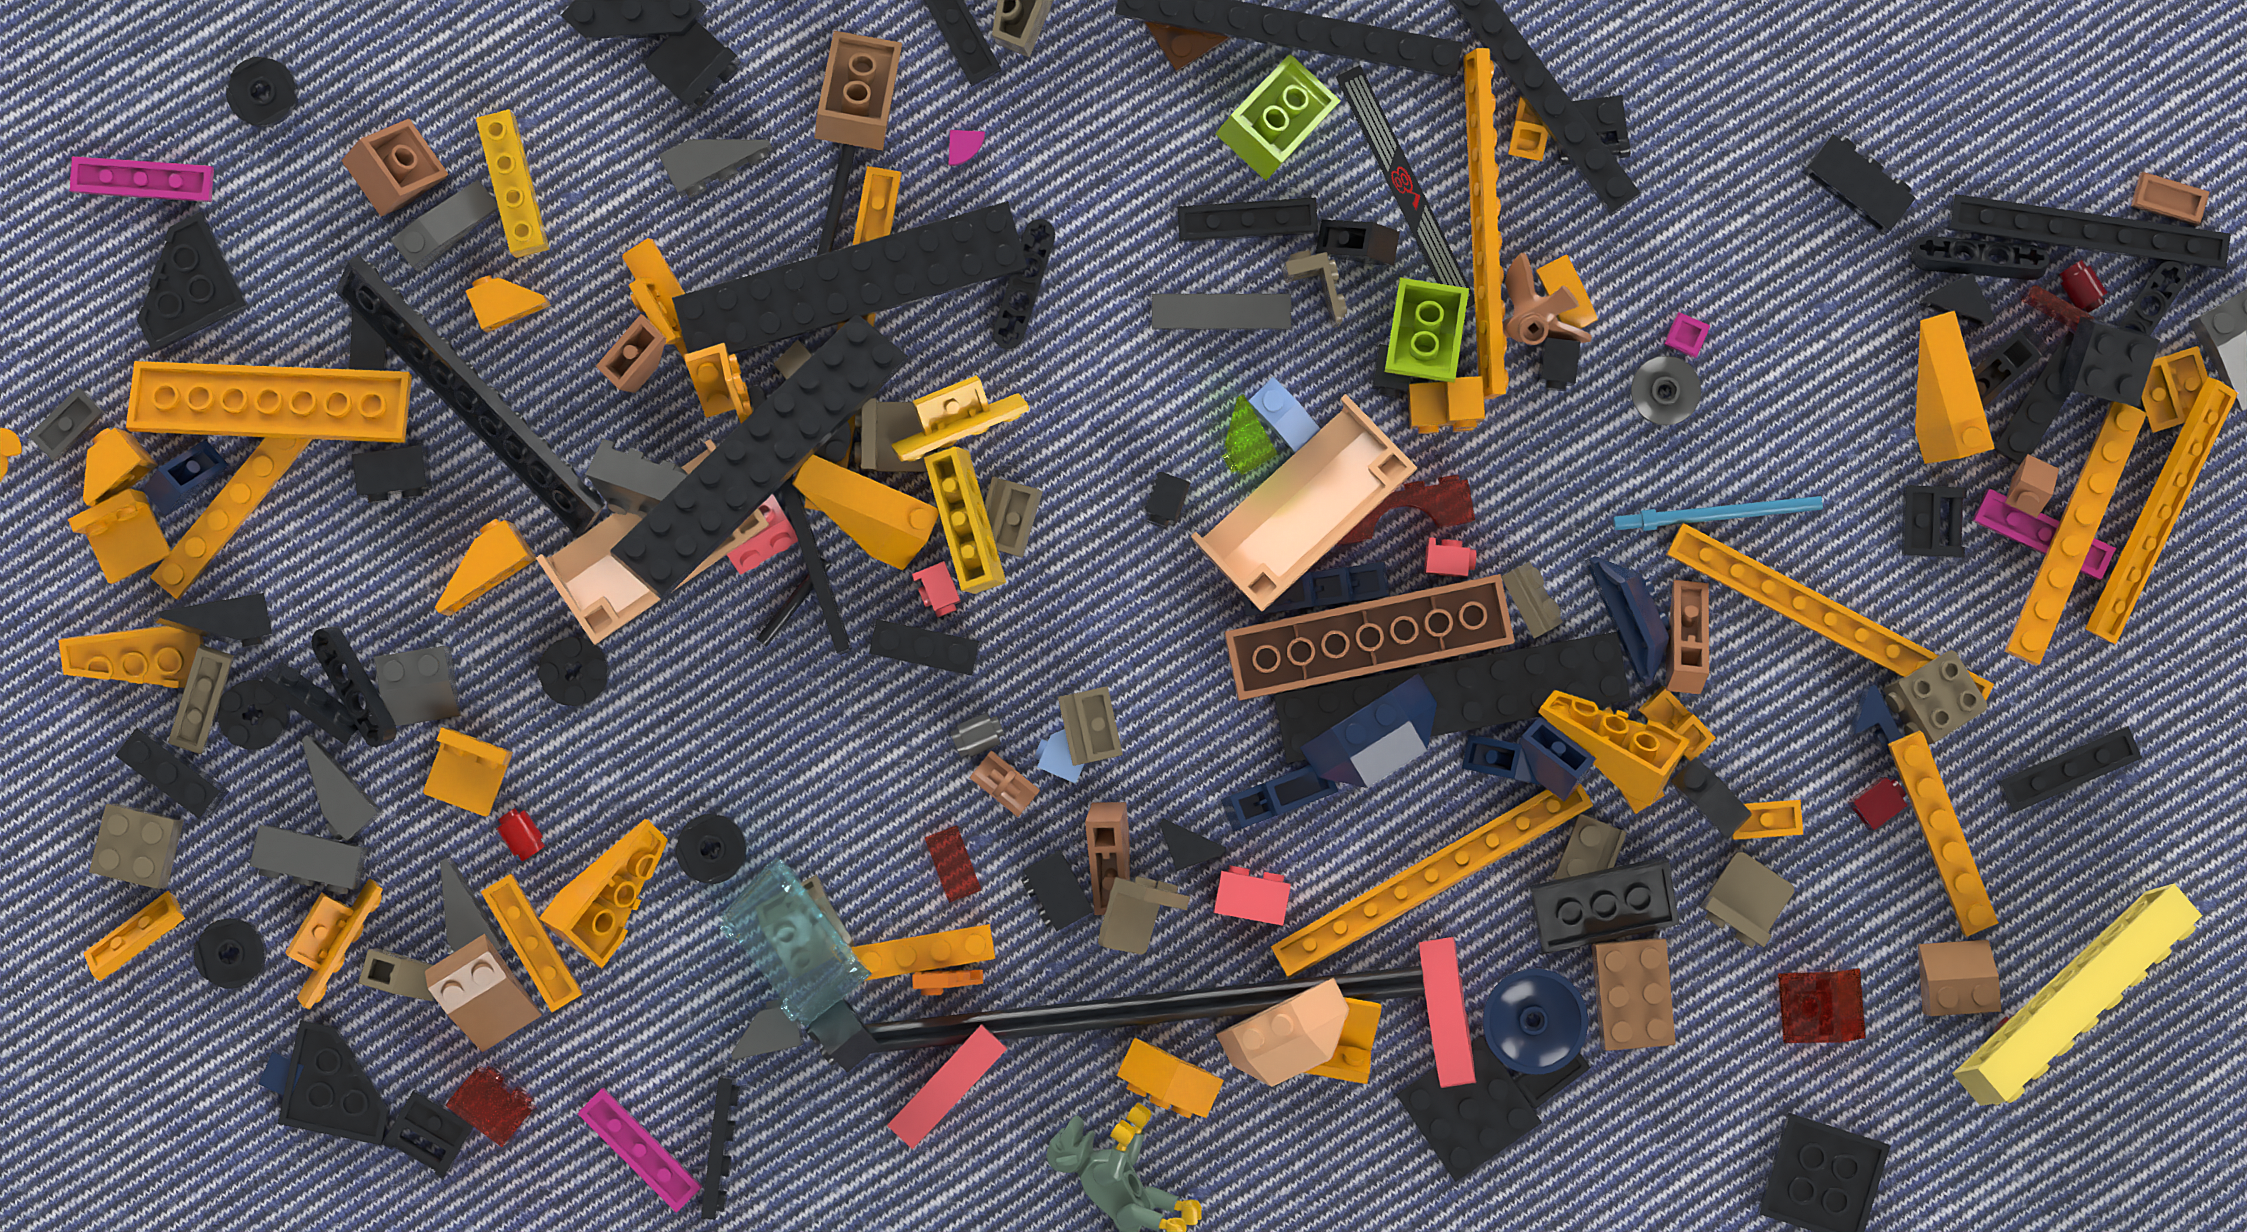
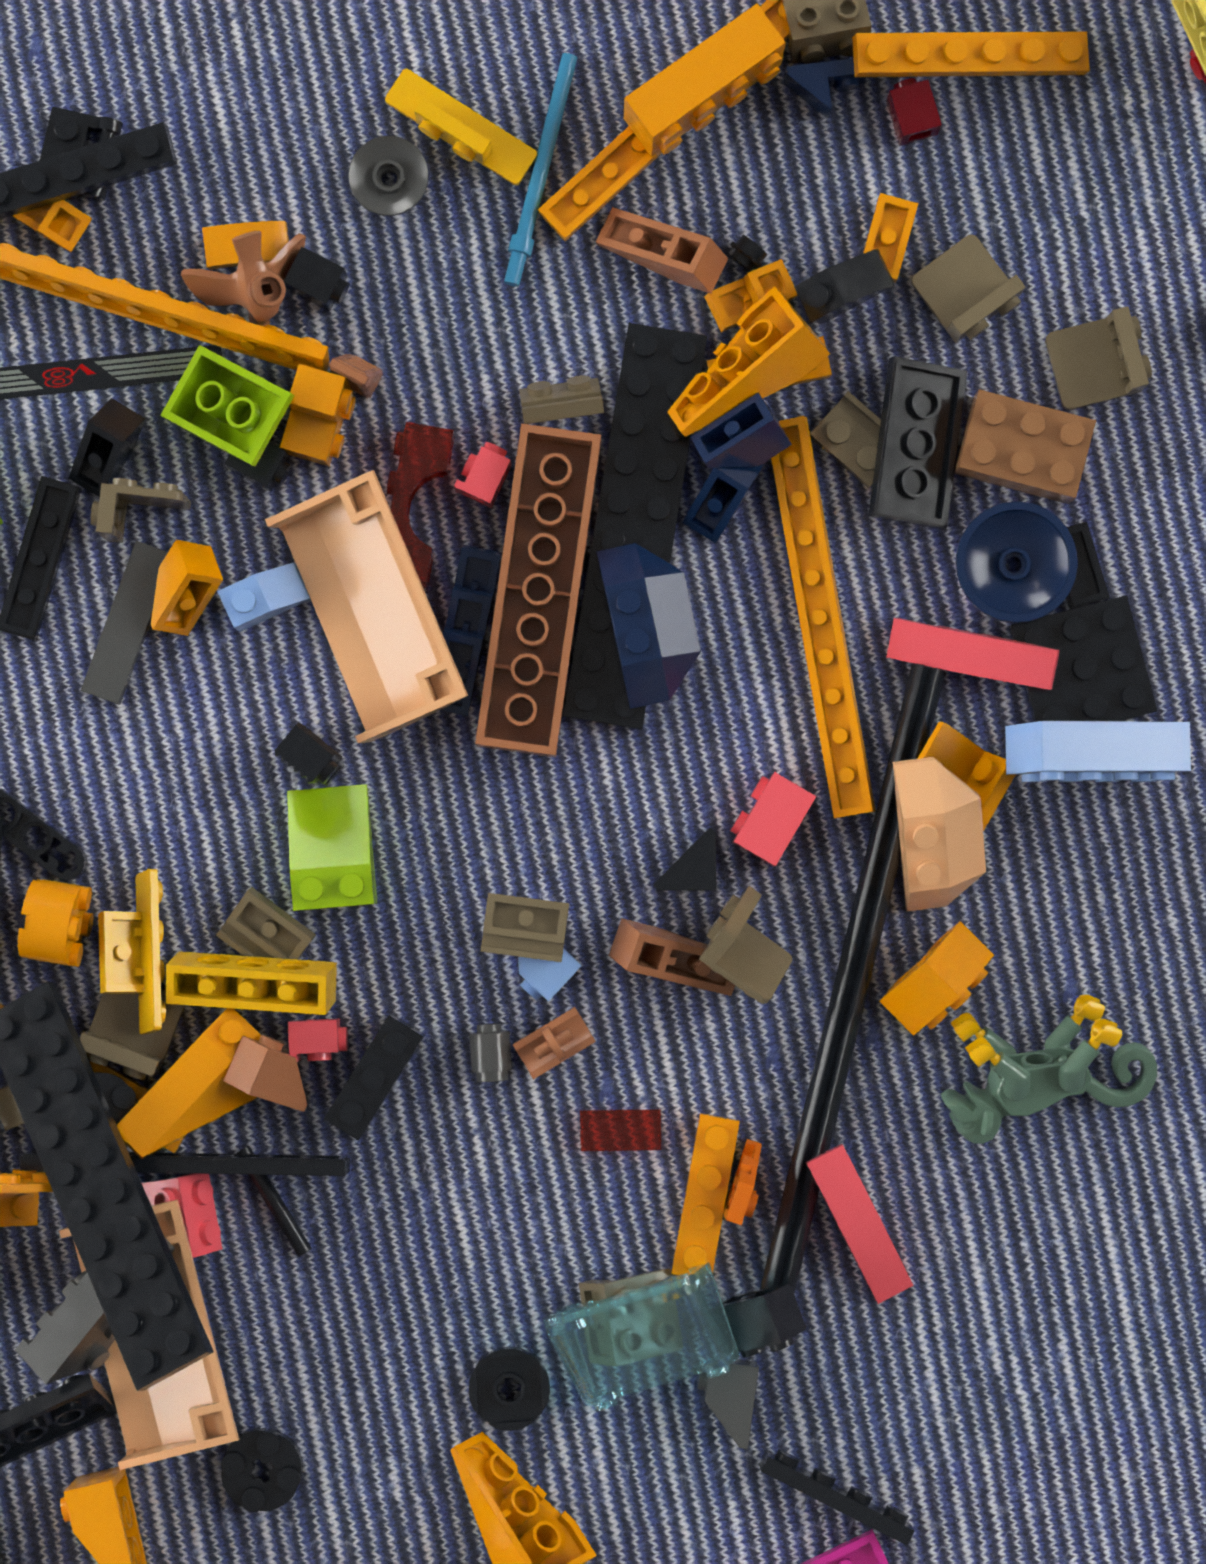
camera: 70 degrees left, 0 degrees up
black brick [1021,849,1094,932] -> none
clear neon green slope [1221,394,1278,478] -> none
dark blue slope [1221,765,1339,832] -> none
dark blue wedge [1585,556,1671,688] -> none
dark pink tile [1663,312,1710,358] -> none
clear red slope [1778,968,1866,1043] -> none
medium nougat slope [1918,939,2001,1016] -> none
none -> light orange brick [18,879,94,967]
none -> light orange slope [151,539,223,636]
none -> nougat slope [224,1035,308,1112]
none -> lime slope [287,784,377,911]
none -> nougat slope [329,354,383,399]
none -> yellow bracket [385,68,537,186]
none -> light orange brick [624,3,786,157]
none -> black plate [730,235,767,271]
none -> light blue brick [1005,721,1191,782]
none -> dark tan bracket [1045,306,1152,410]

